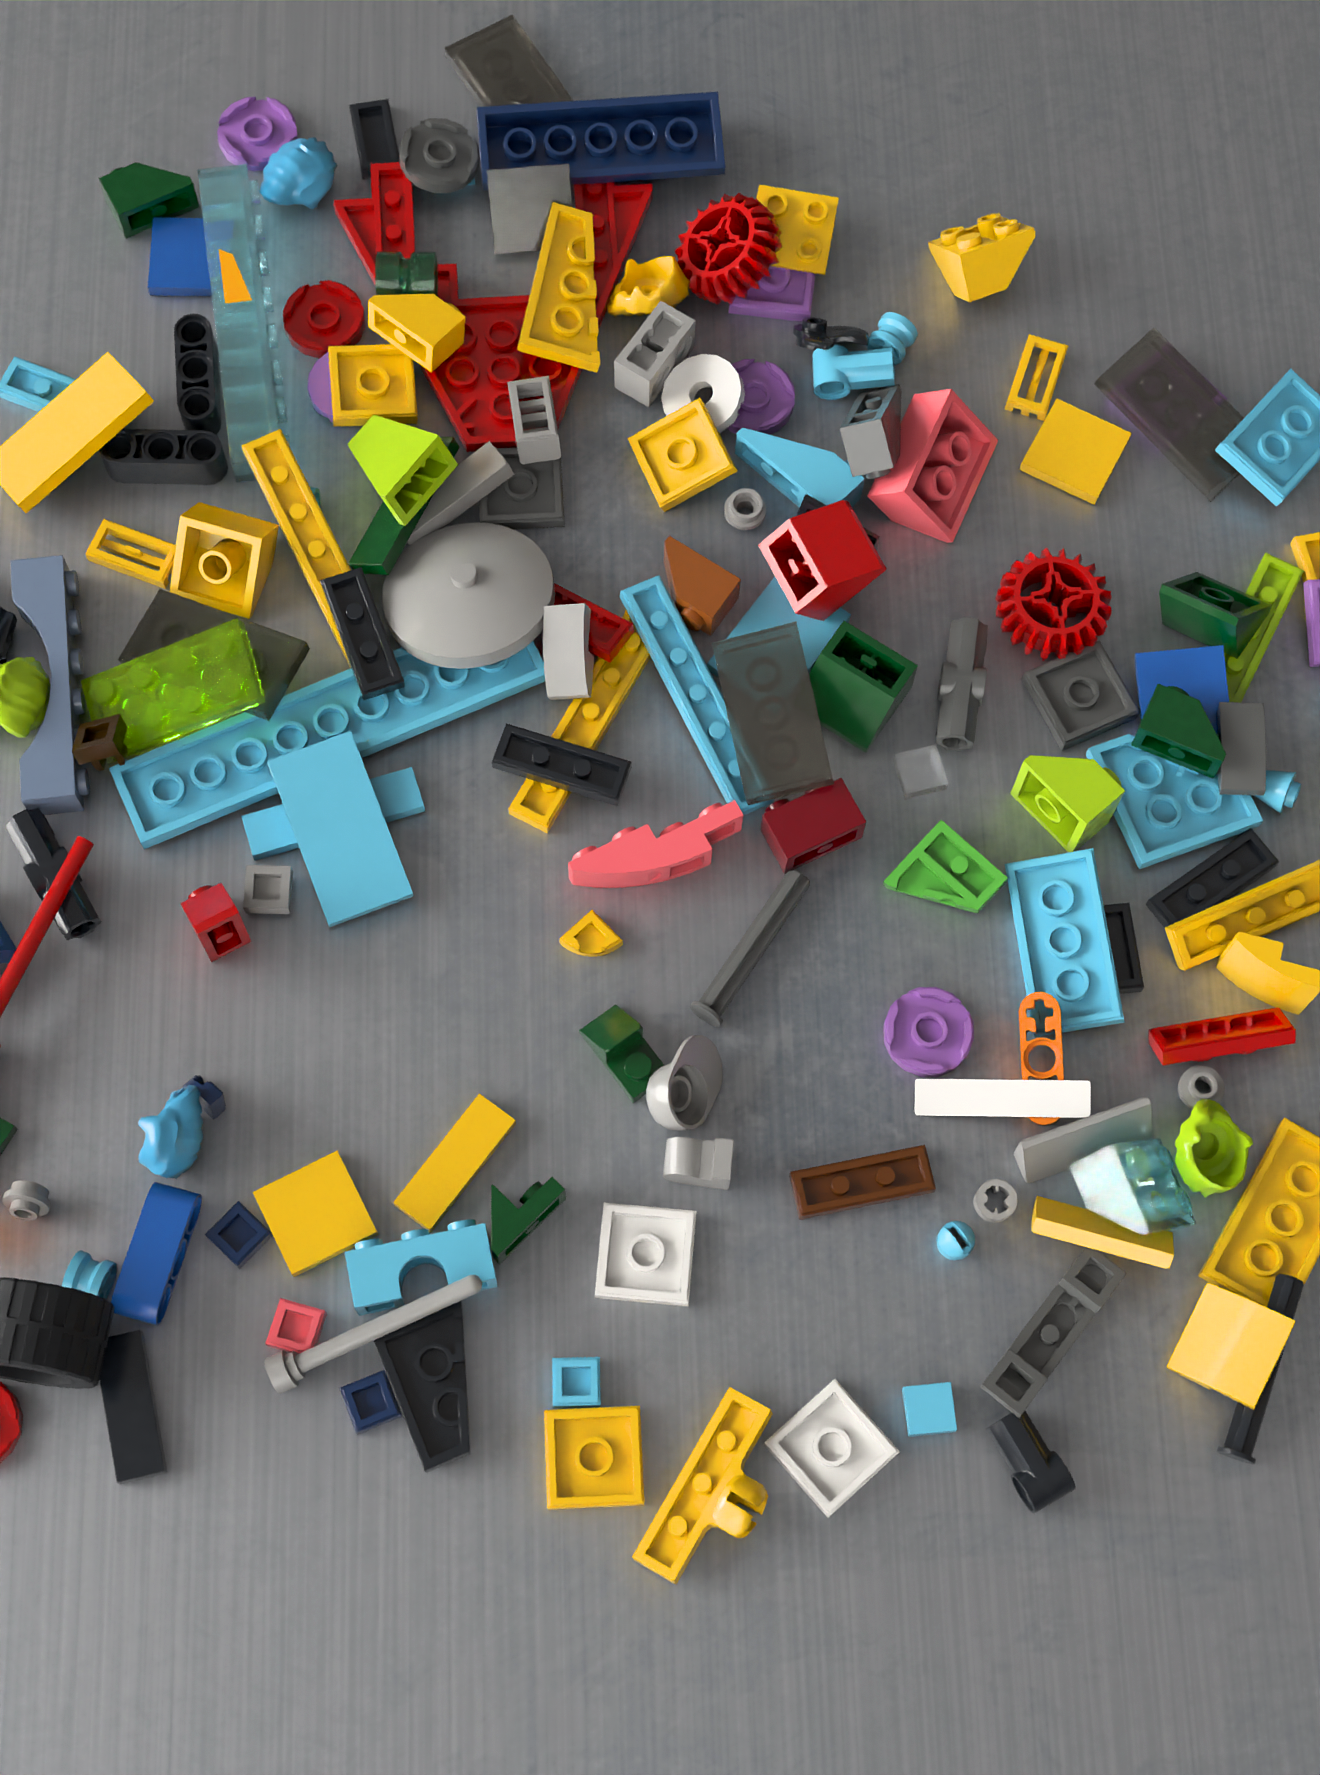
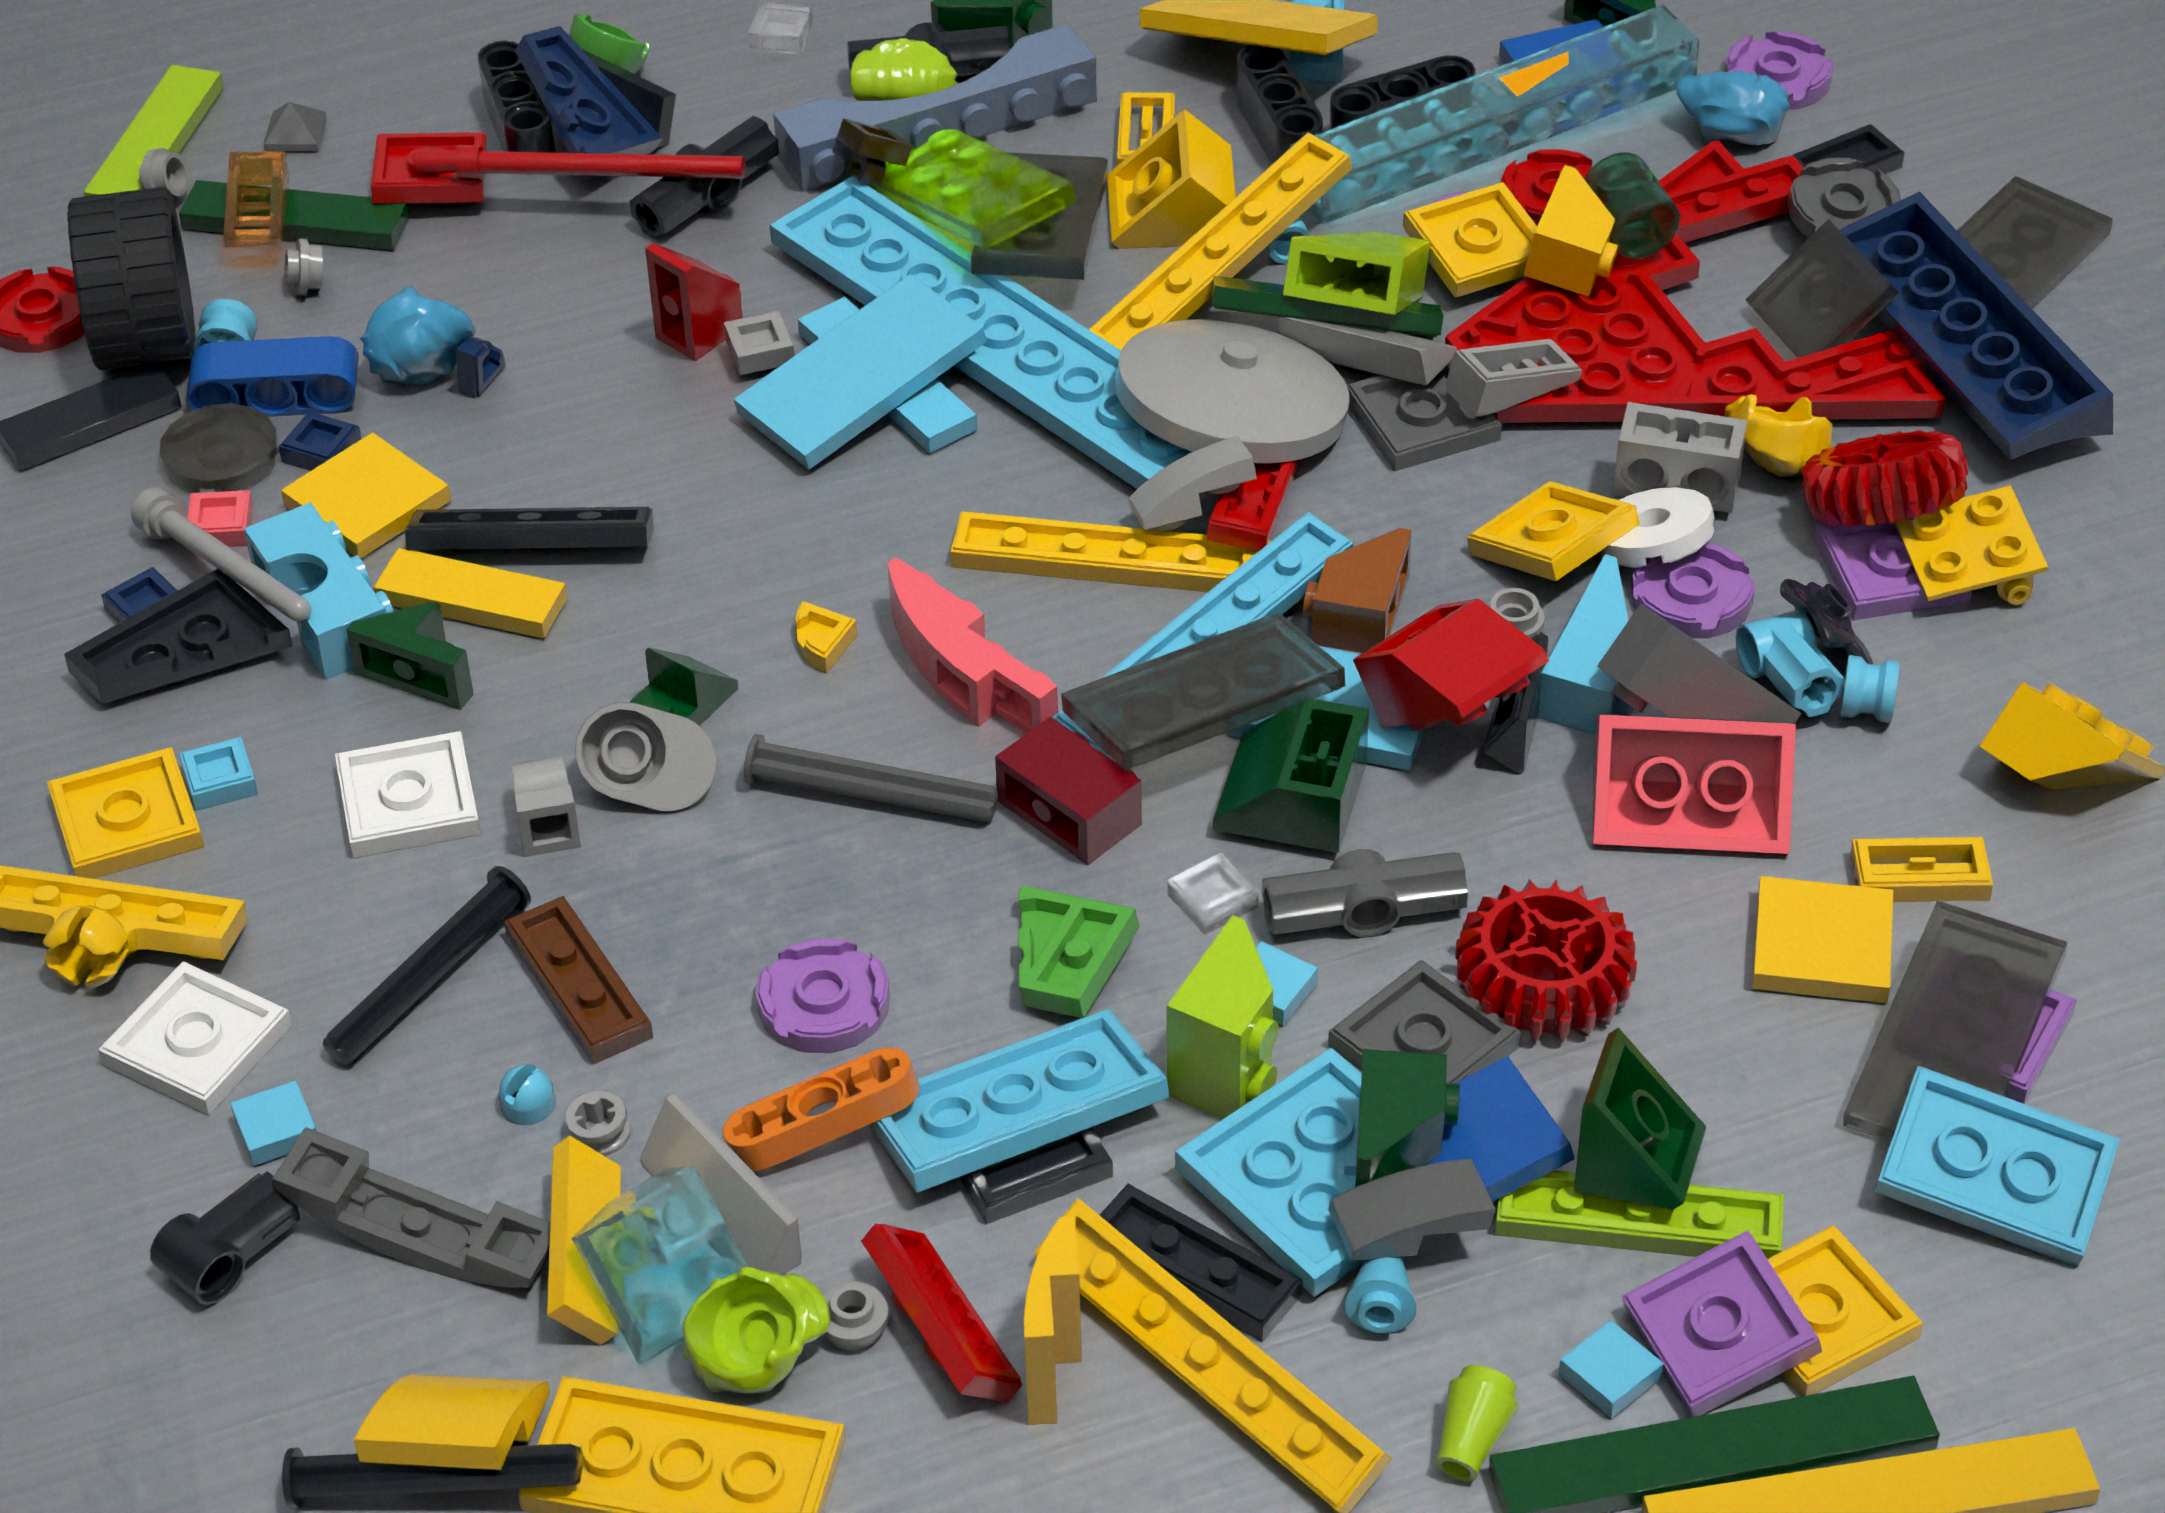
camera: 75 degrees right, 25 degrees down
black tile [320,567,405,701] -> none
black tile [492,723,632,806] -> none
yellow wing [517,202,600,373] -> none
white sticker [914,1079,1091,1118] -> none
none -> clear smoke tile [160,403,279,493]
none -> black axle [322,866,531,1065]
none -> black tile [405,506,654,550]
none -> medium azure tile [1256,941,1319,1026]

